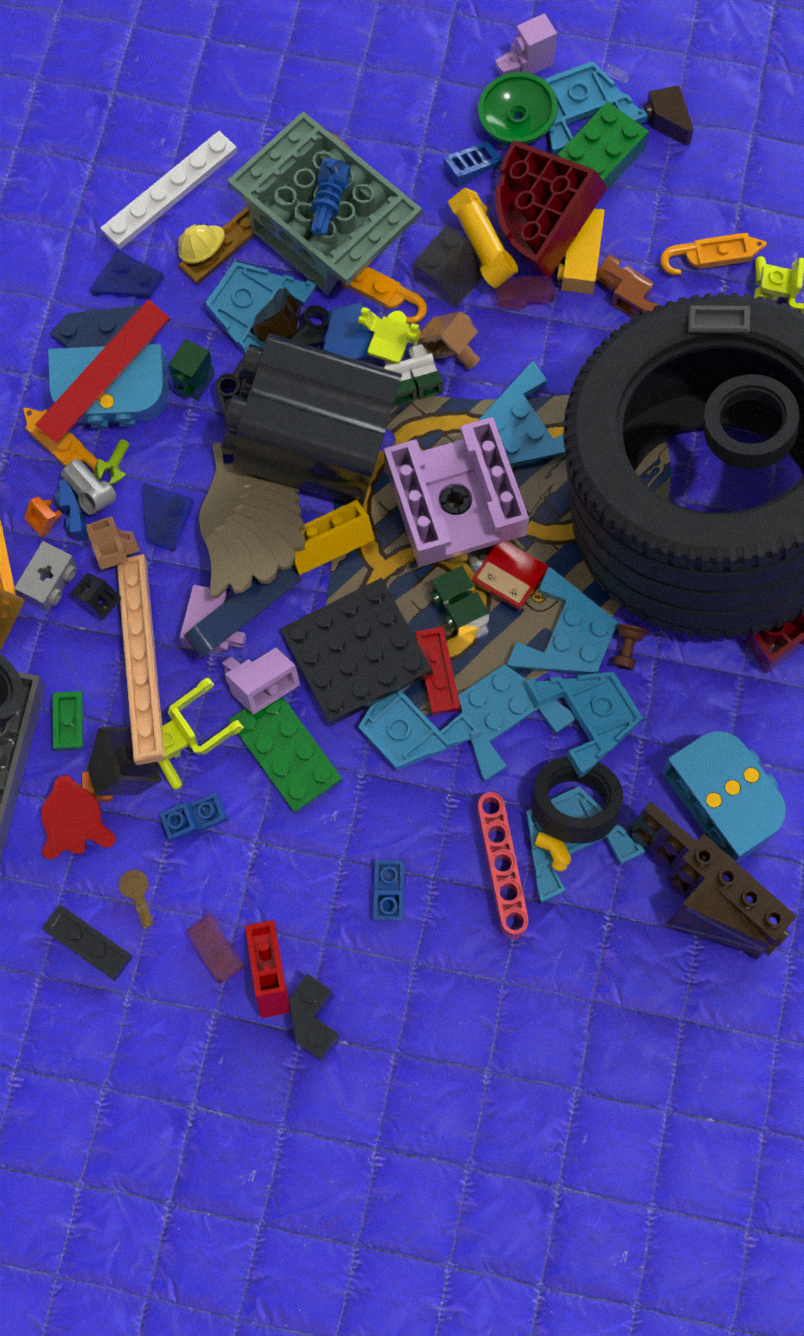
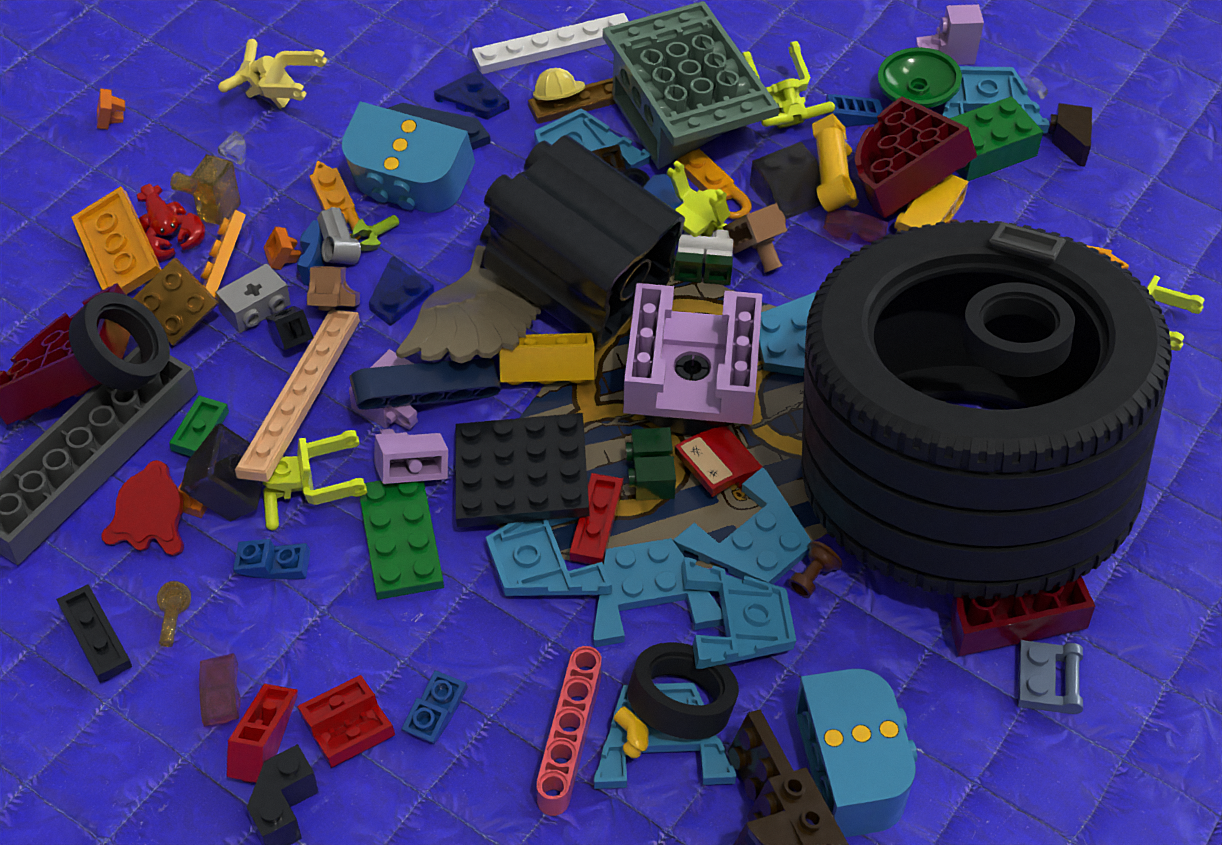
camera: 20 degrees right, 20 degrees down
red tile [35,299,171,445] -> none
dark green piece [168,338,215,401] -> none
blue piece [311,157,351,237] -> none
none -> red slope [297,675,395,768]
none -> neon yellow piece [742,41,835,128]

